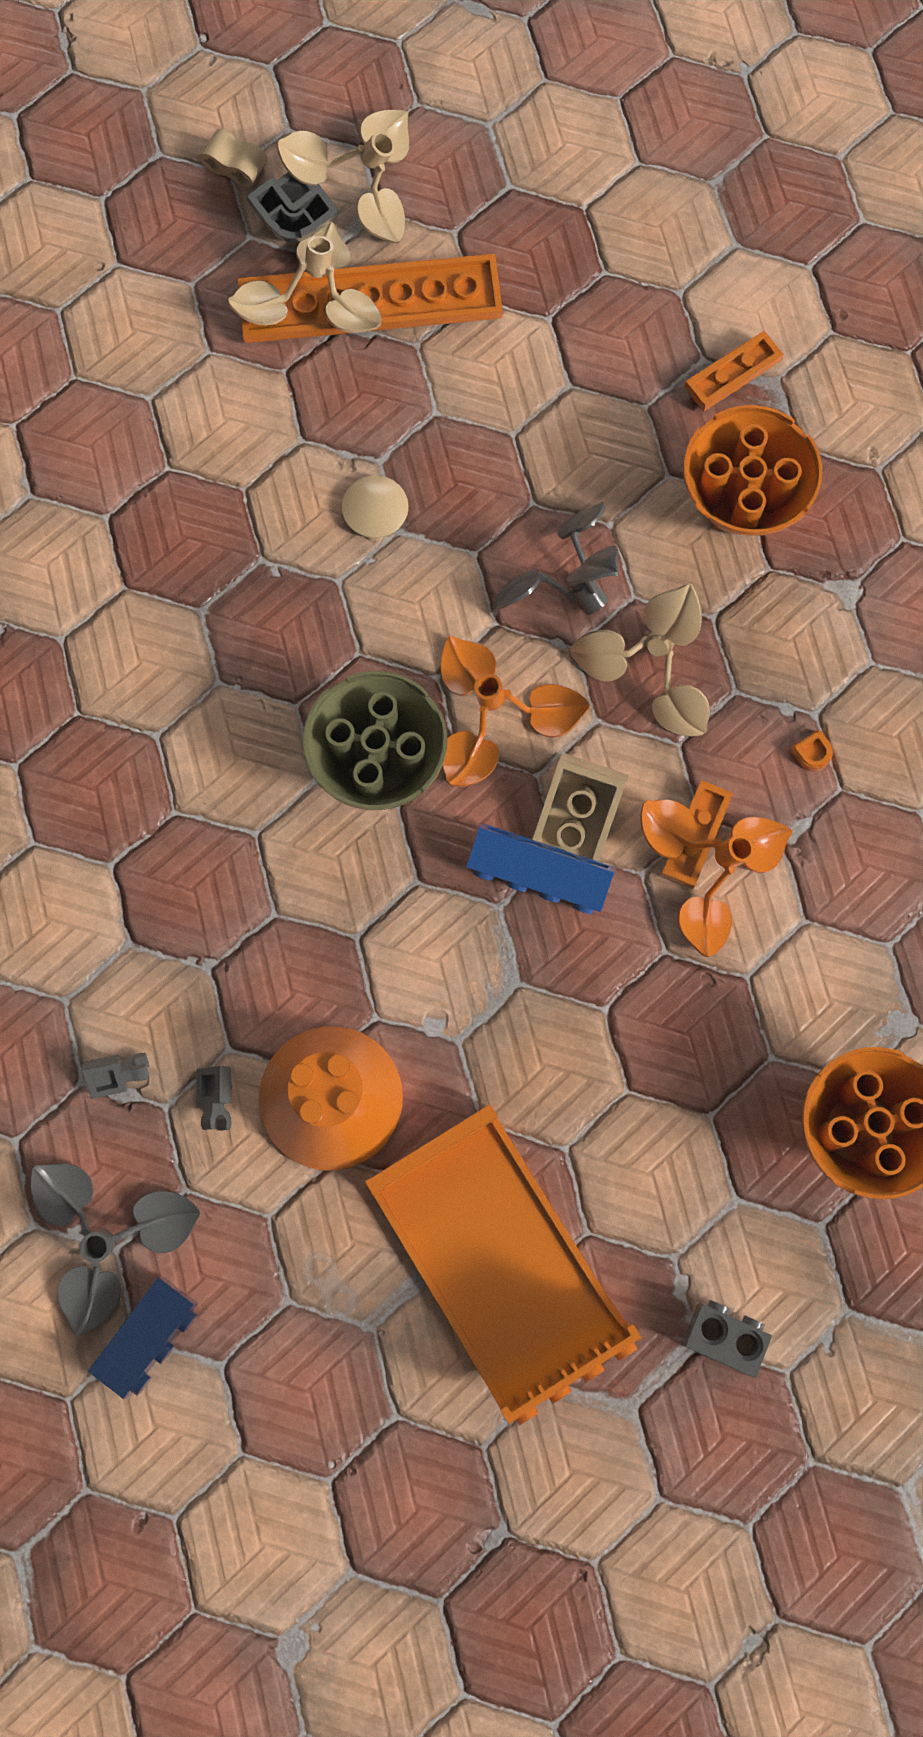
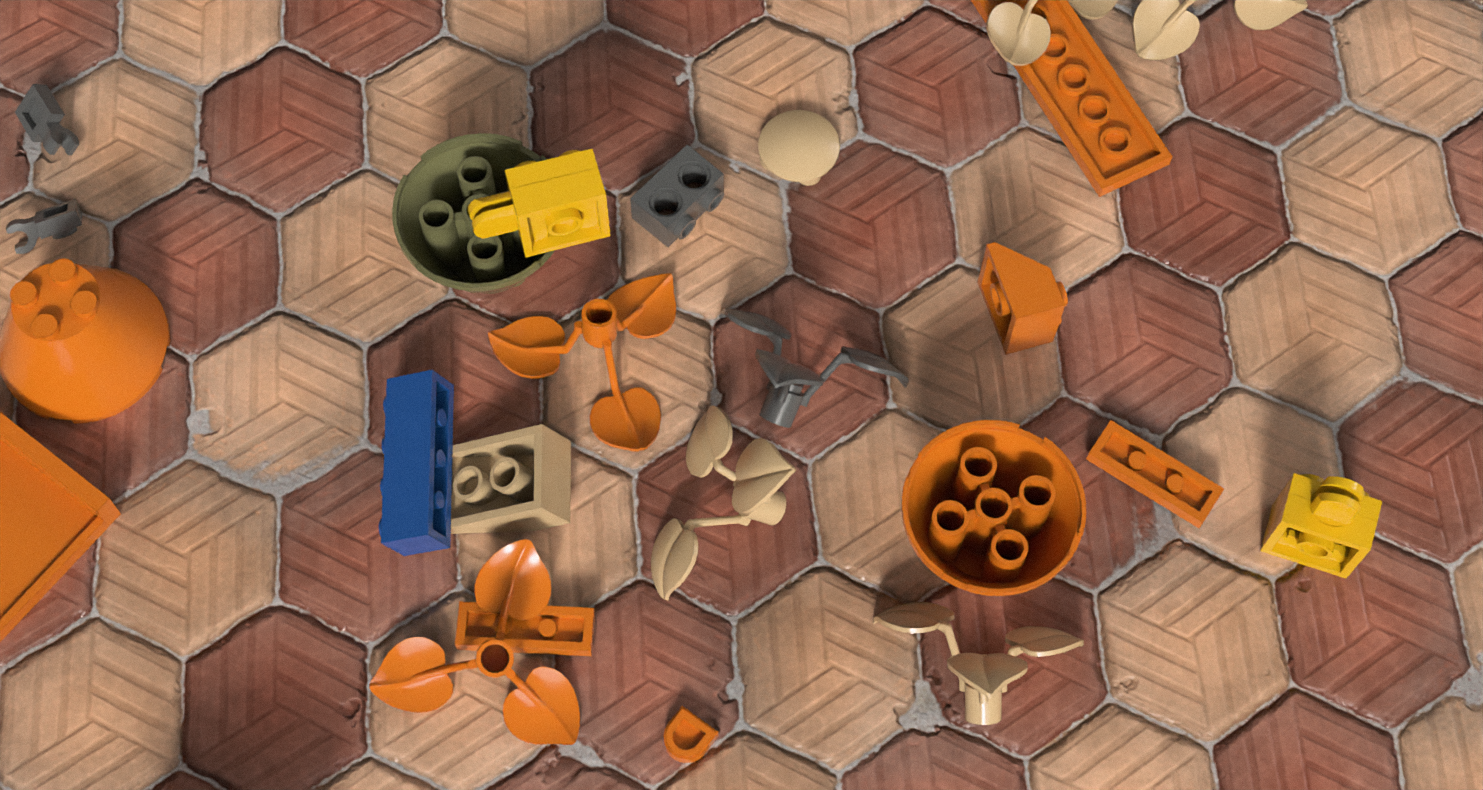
camera: 70 degrees right, 10 degrees down
none -> yellow brick [468,148,611,258]
none -> dark grey brick [630,145,724,247]
none -> tan plant [873,602,1084,725]
none -> orange slope [977,242,1068,355]
none -> yellow brick [1260,473,1382,578]

